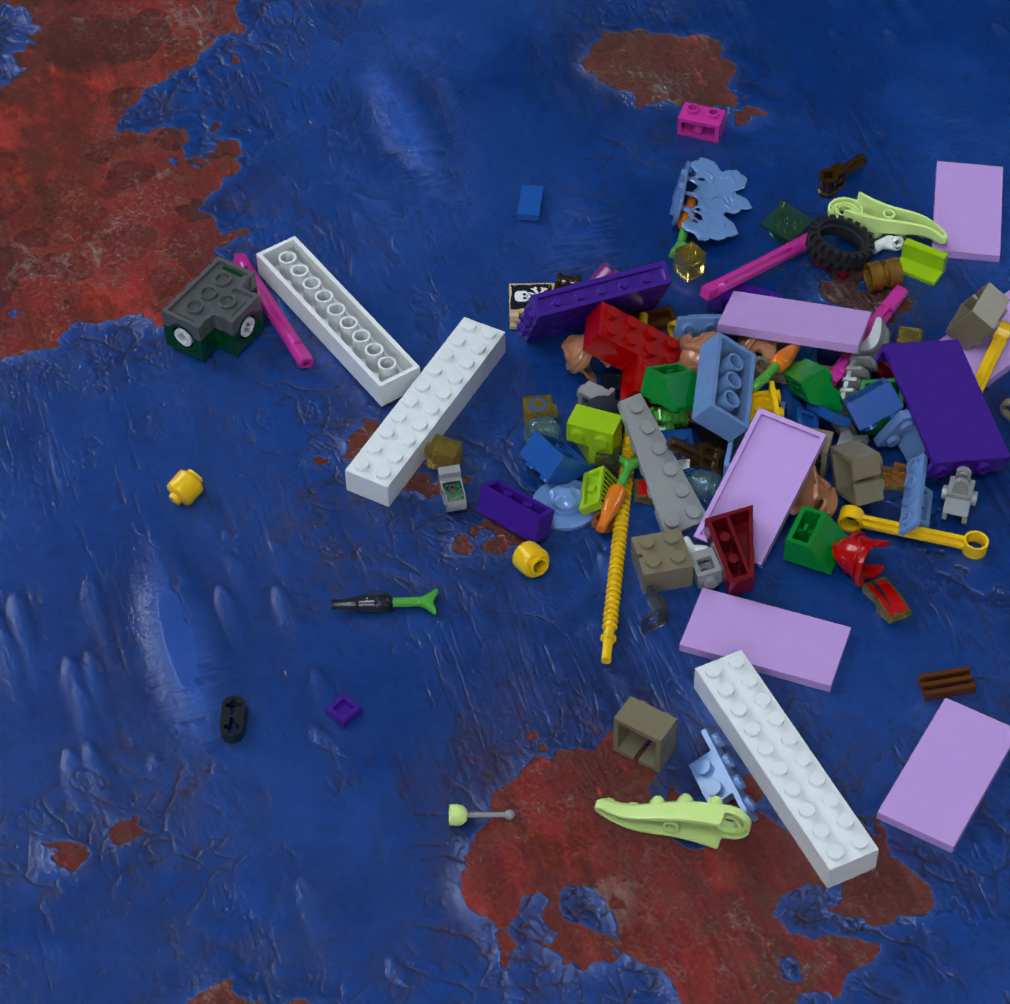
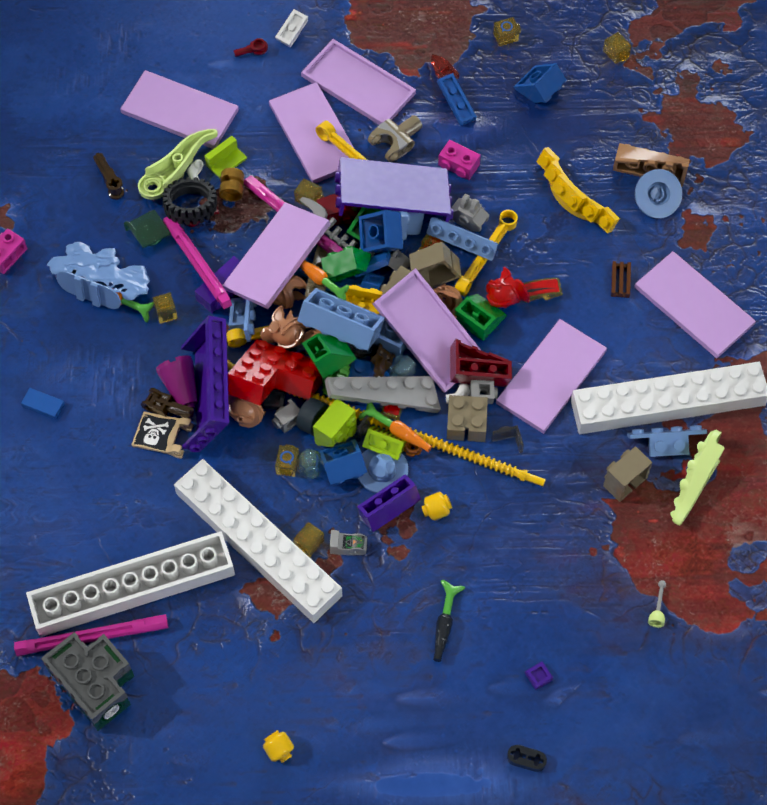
camera: 75 degrees left, 15 degrees up
dark tan piece [945,282,1010,350] -> none

